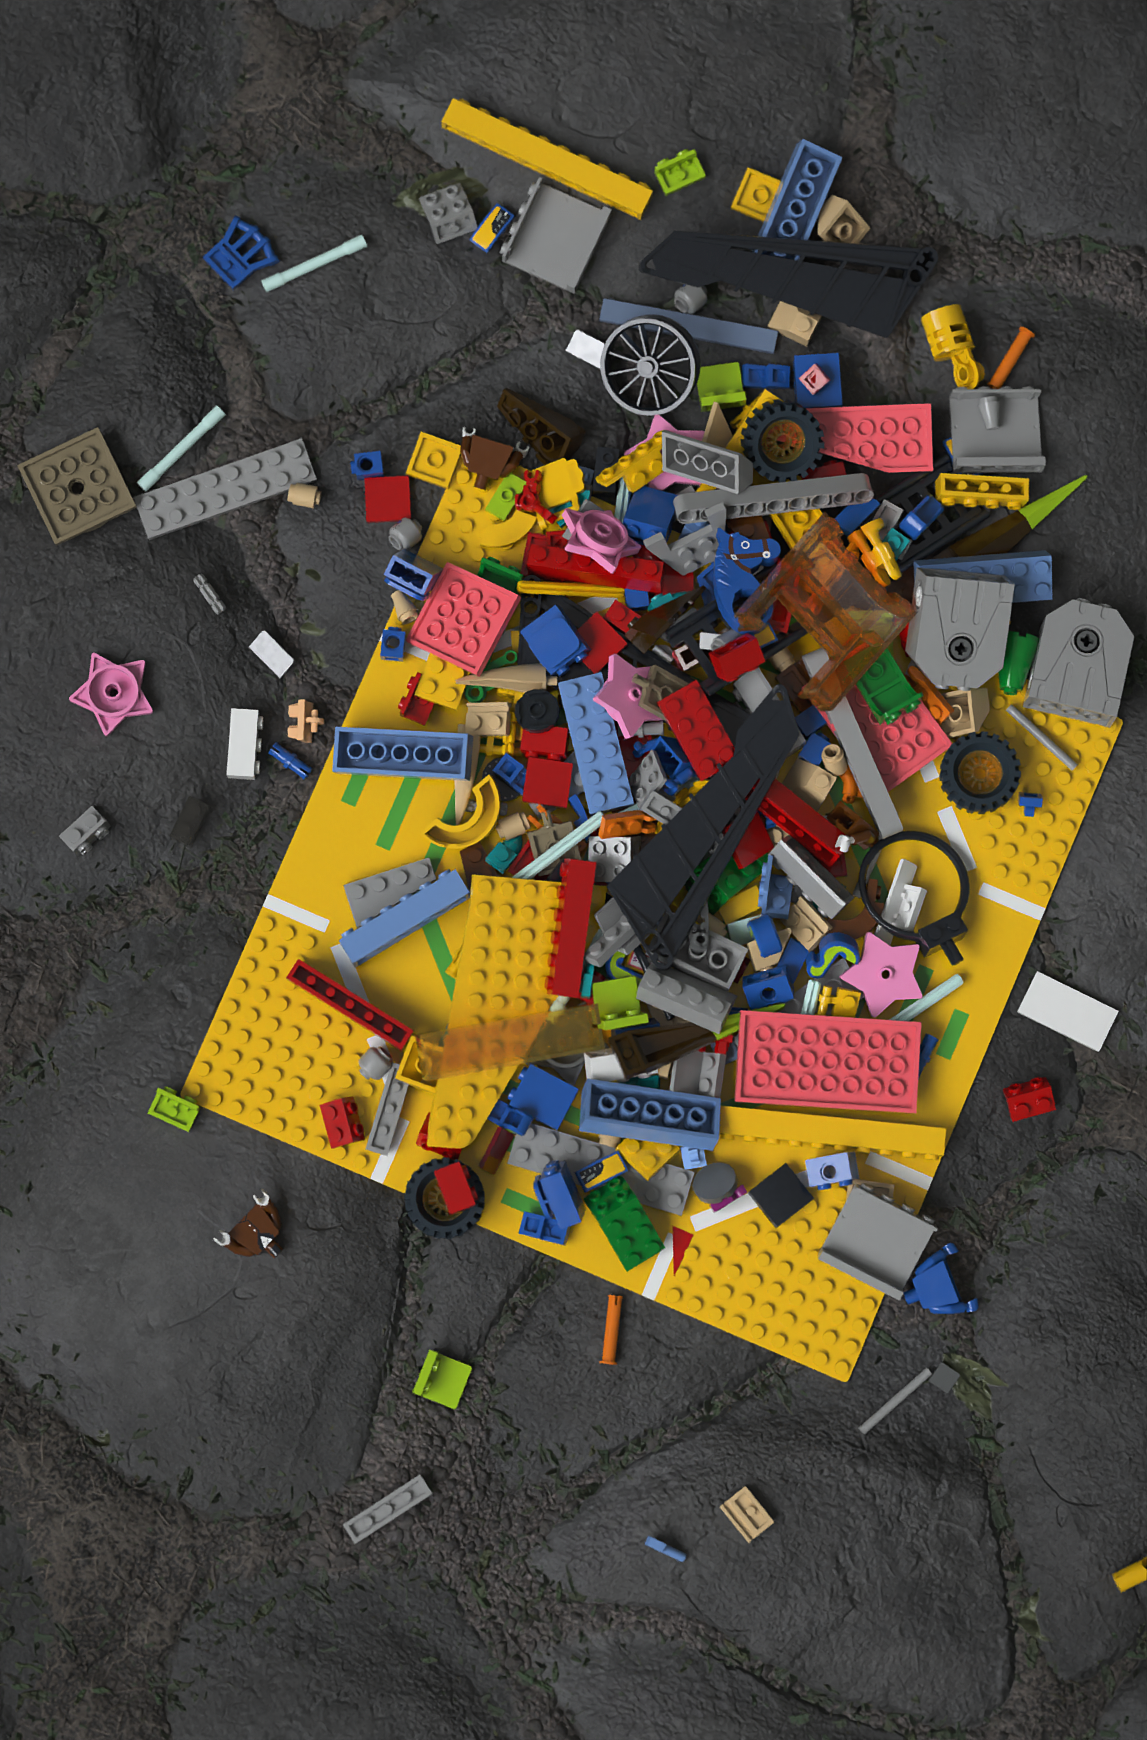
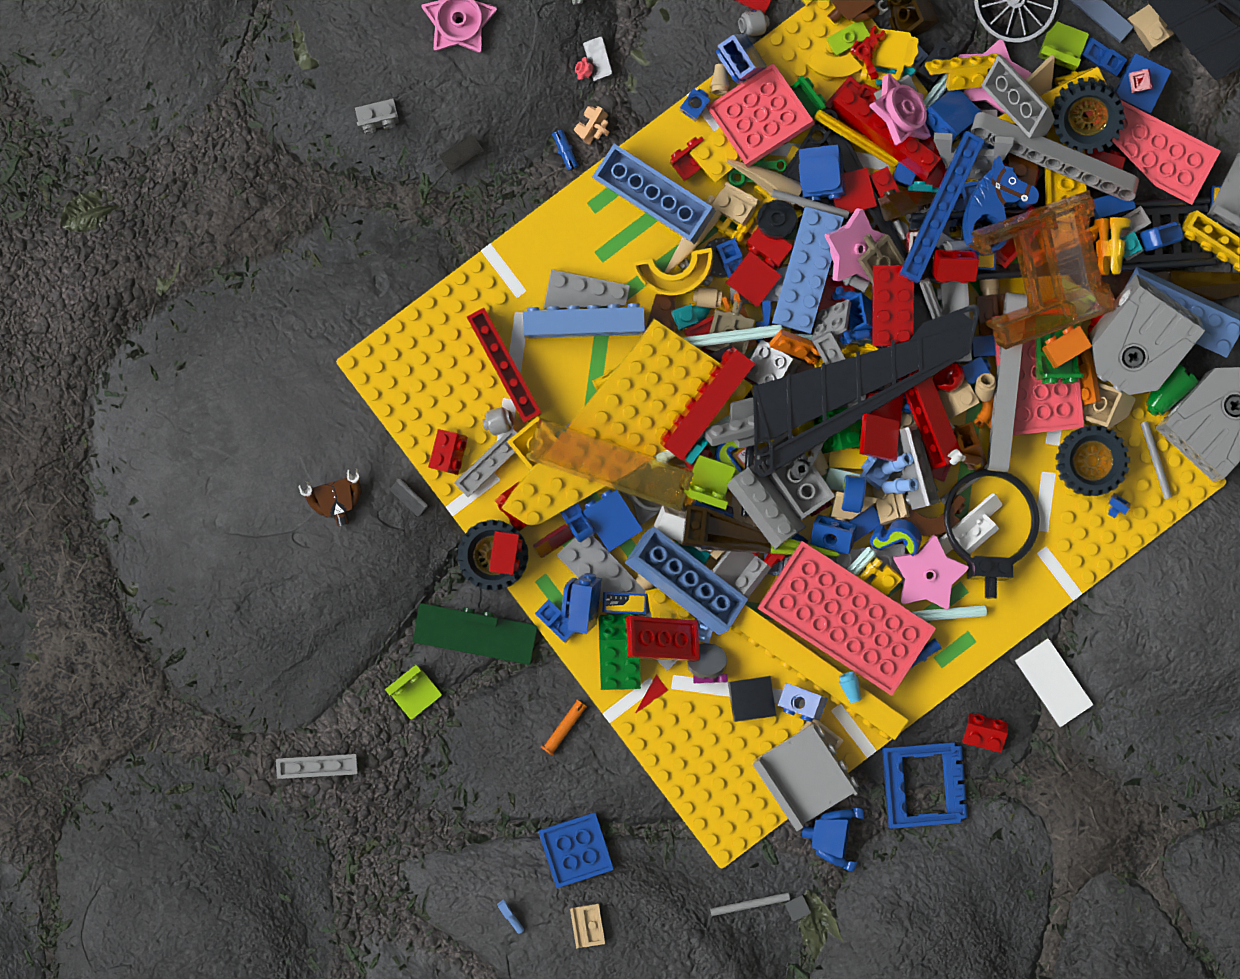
camera: 25 degrees right, 5 degrees up
lime bracket [148,1086,201,1132] -> none
white brick [227,708,263,780] -> none
none -> flat silver slope [390,479,428,516]
none -> dark green bracket [412,603,537,665]
none -> blue plate [538,812,614,888]
none -> coral plate [575,57,593,80]
none -> red plate [626,616,700,661]
none -> light grey bar [771,189,849,219]
none -> medium azure cone [839,671,861,703]
none -> red tile [859,413,900,462]
none -> light blue pin [882,452,913,475]
none -> light blue pin [882,478,918,494]
none -> blue hinge [882,742,968,829]
none -> blue plate [899,131,984,283]
none -> light grey axle [919,278,943,319]
none -> red hair [933,362,965,392]
none -> orange brick [1042,325,1092,369]

